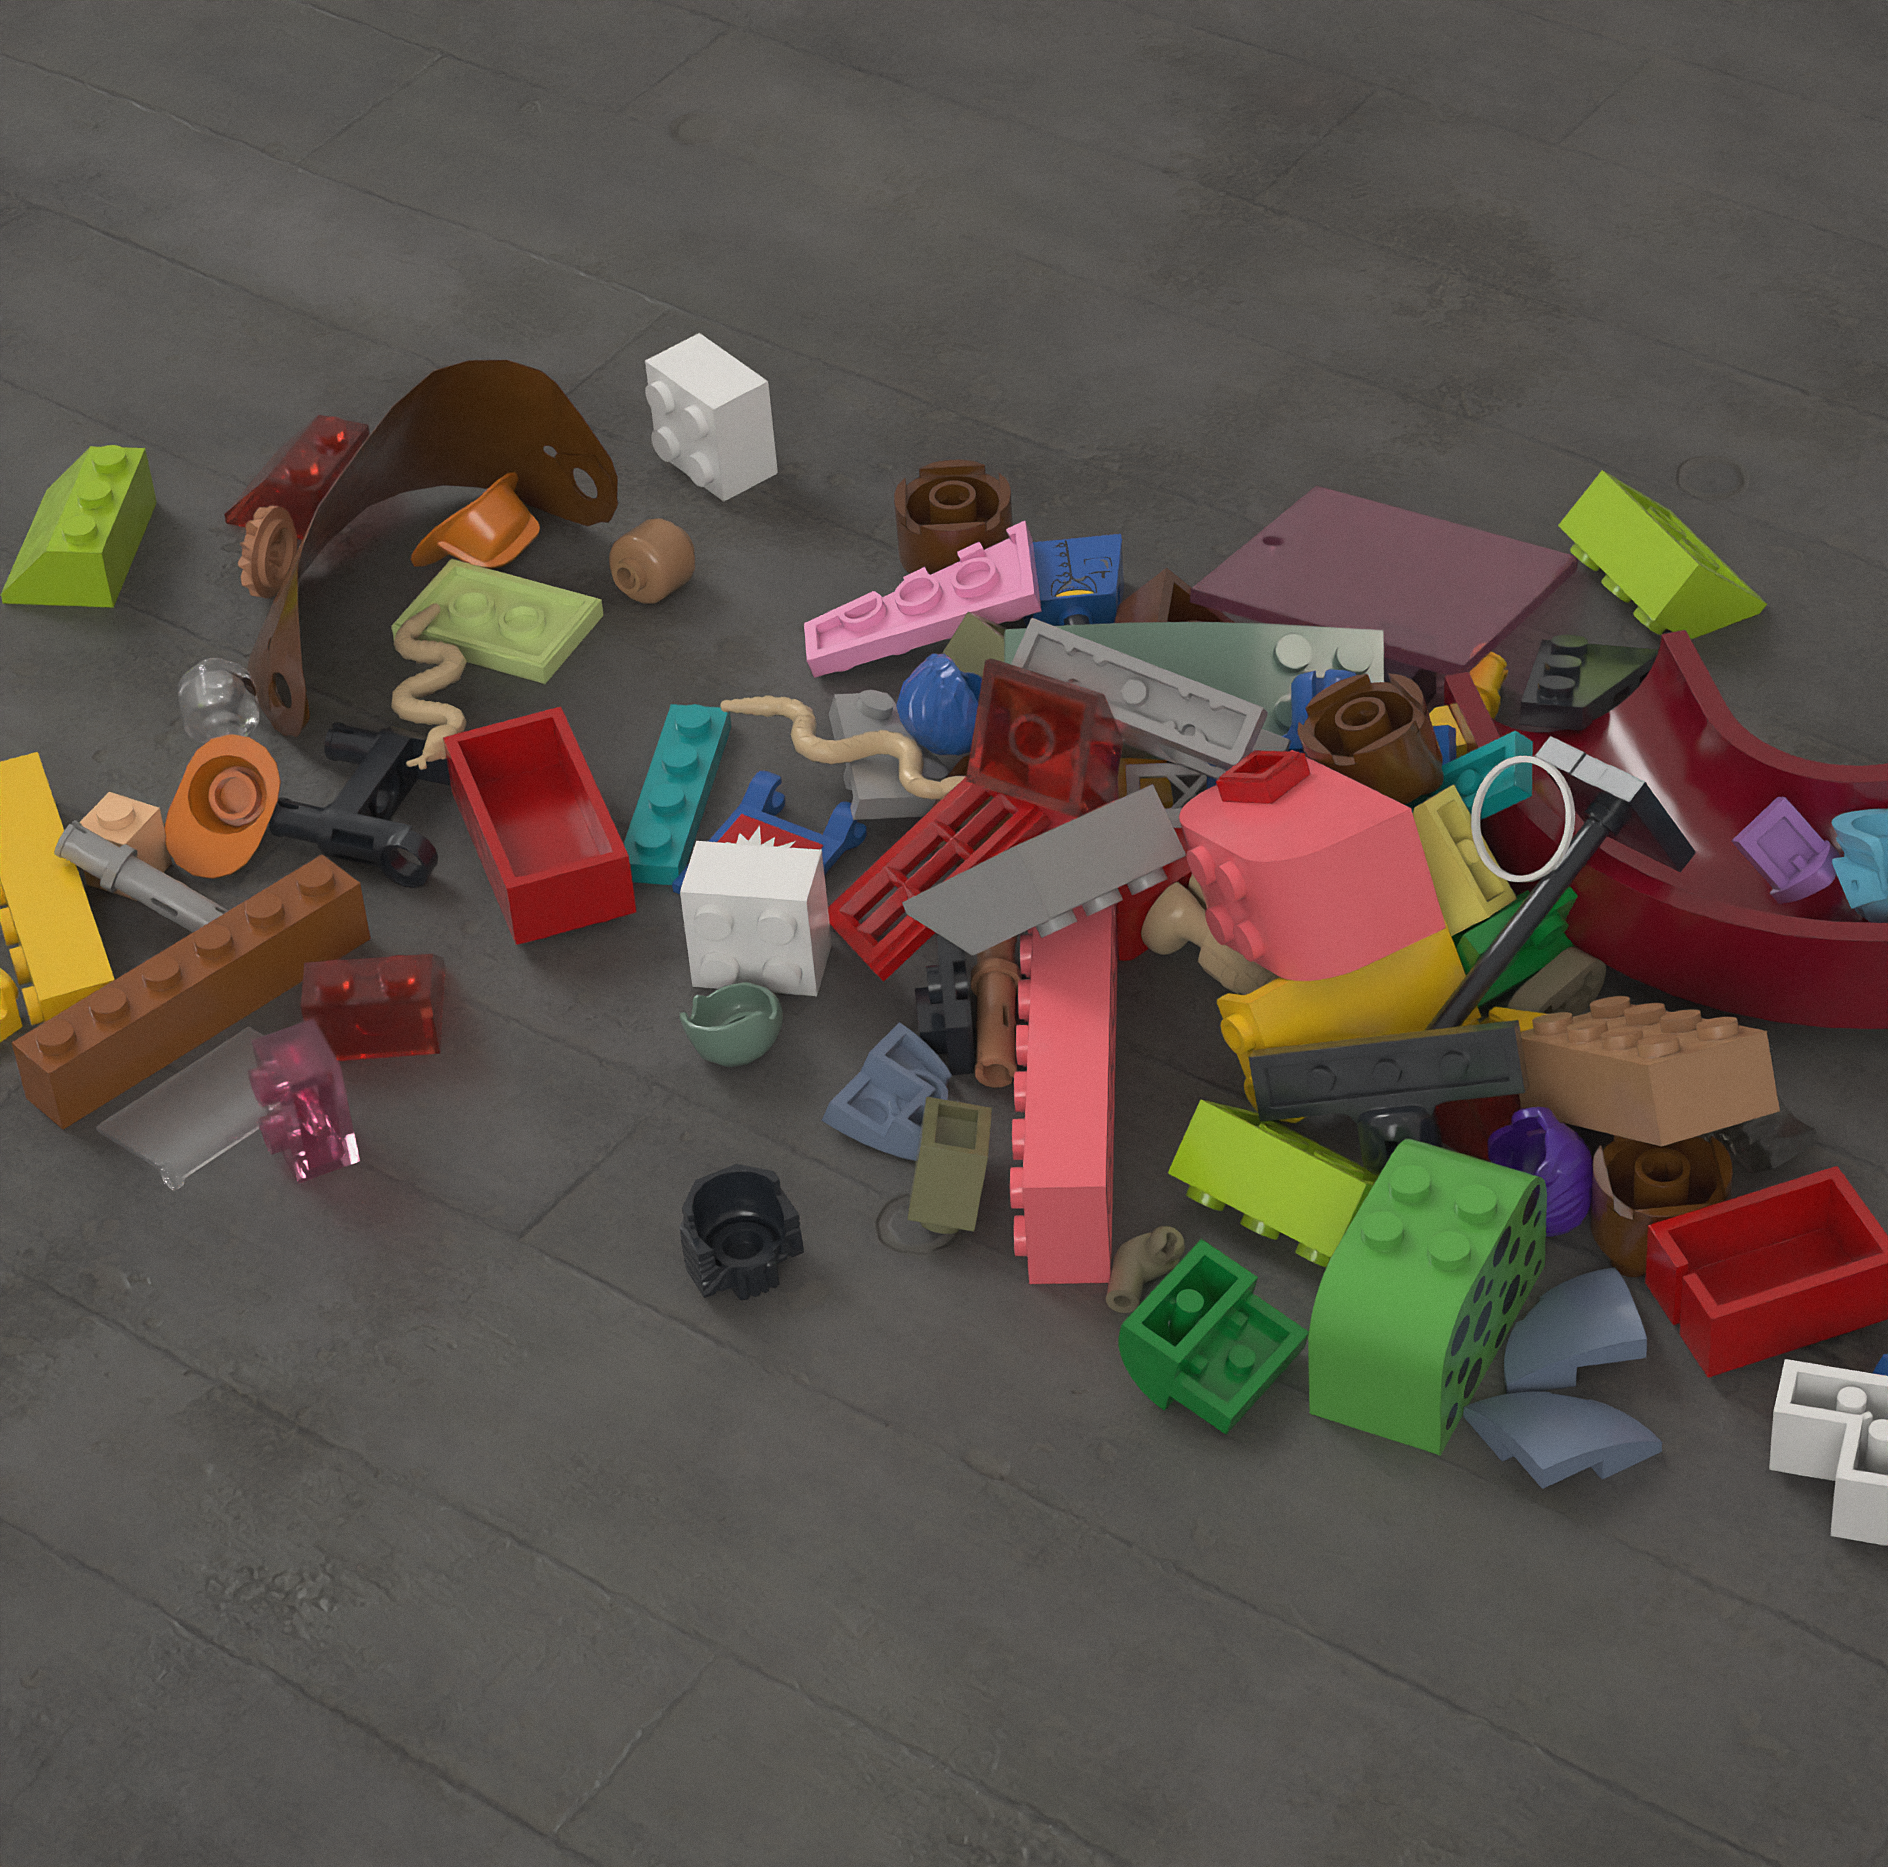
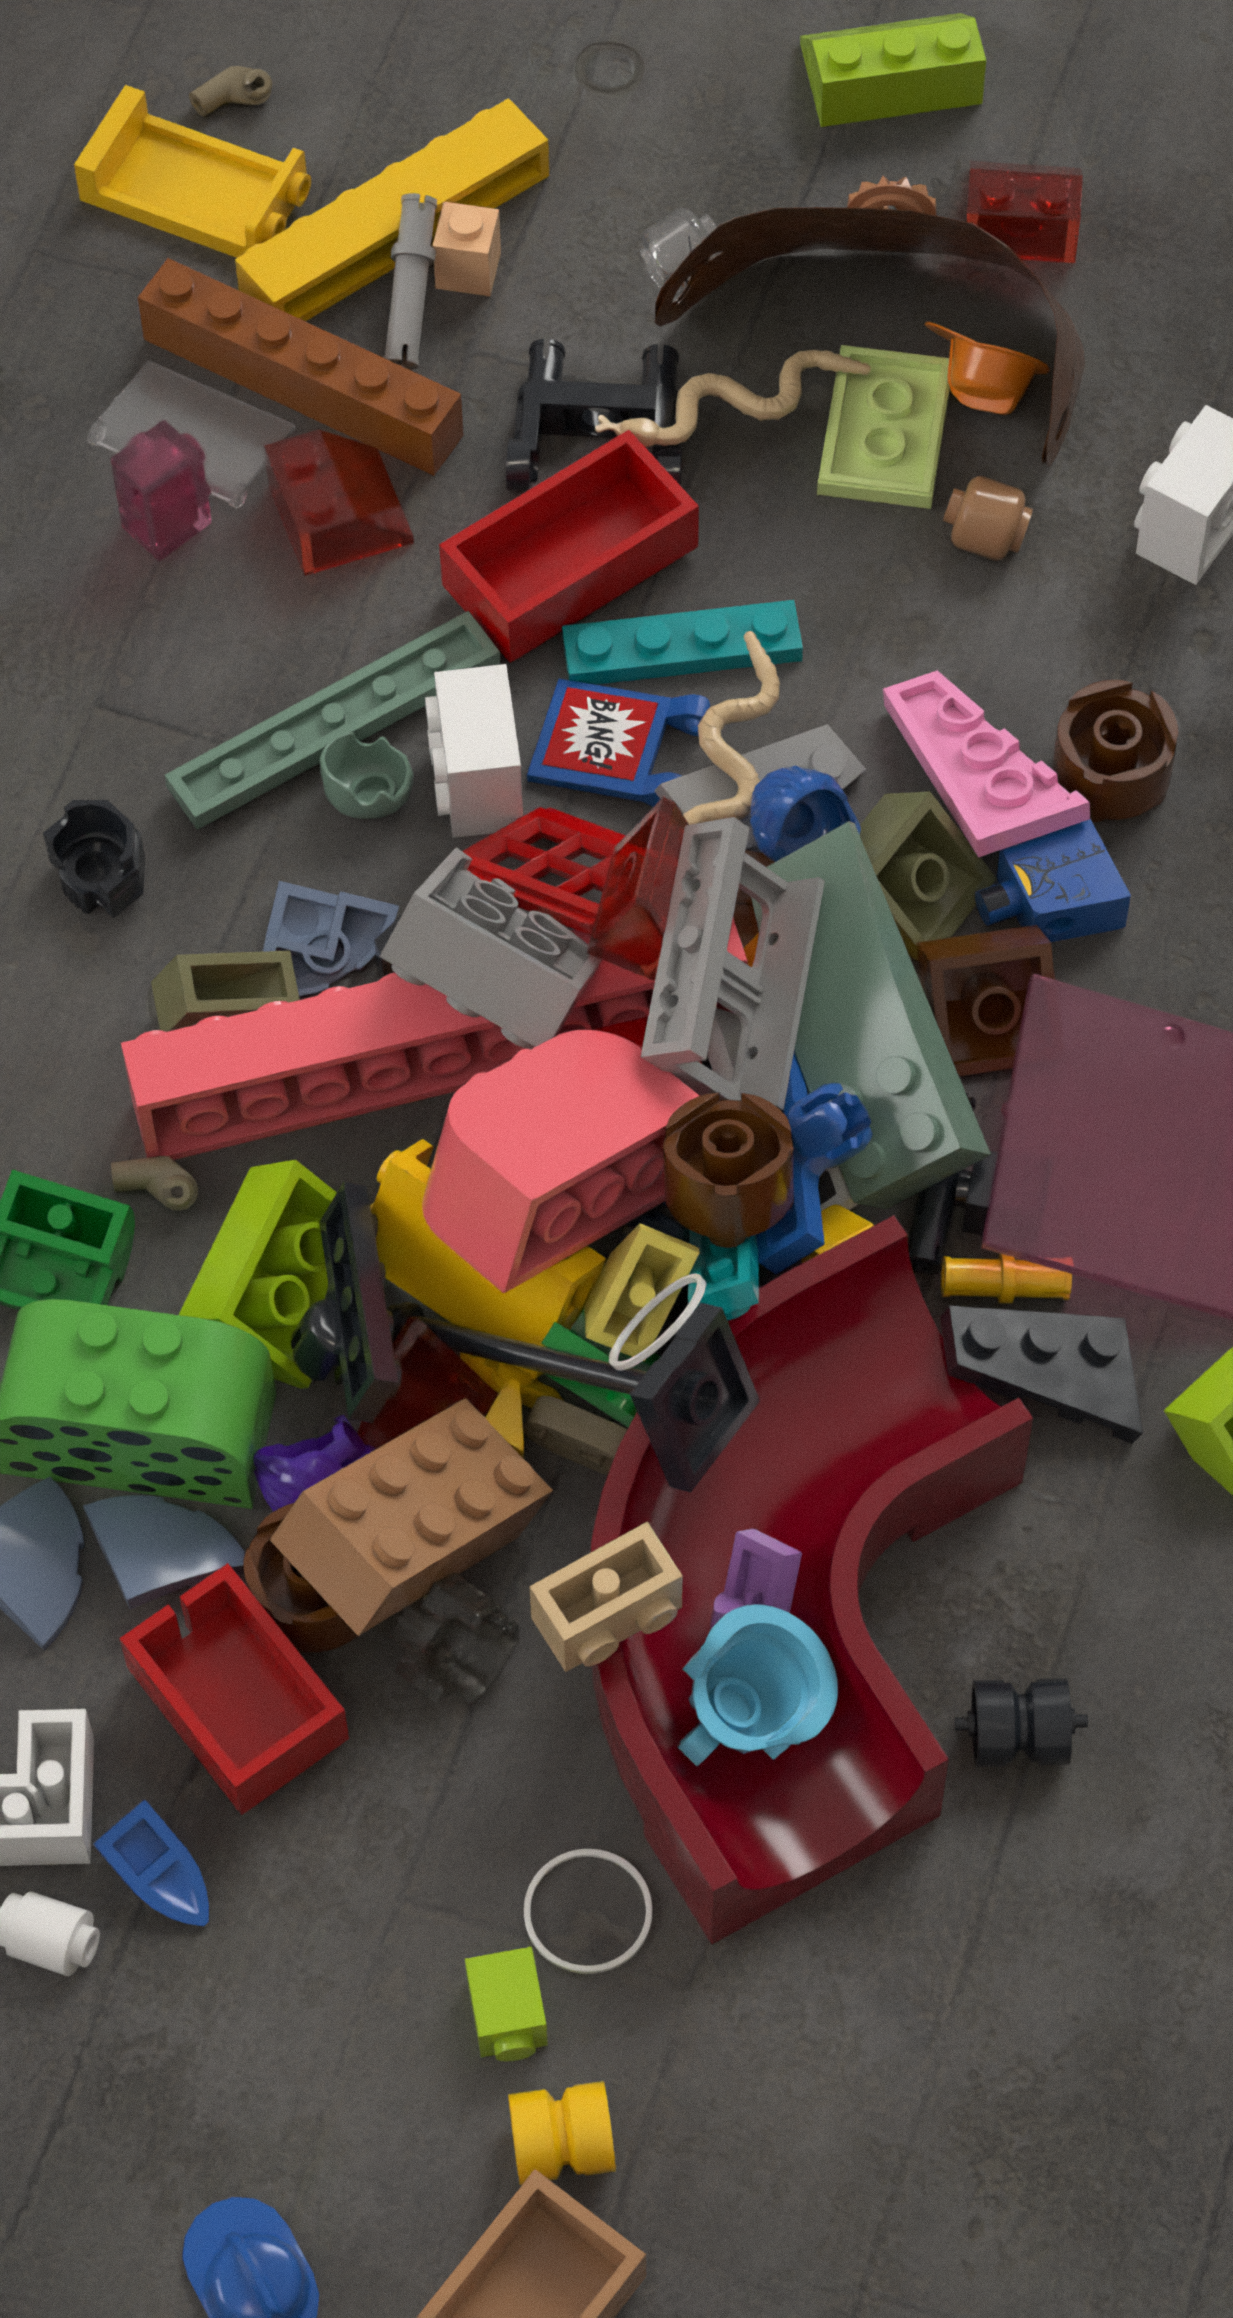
camera: 70 degrees right, 20 degrees up
orange piece [164,734,281,879] -> none
red tile [1216,750,1311,804] -> none
none -> sand green plate [165,611,500,830]
none -> tan brick [529,1522,683,1672]

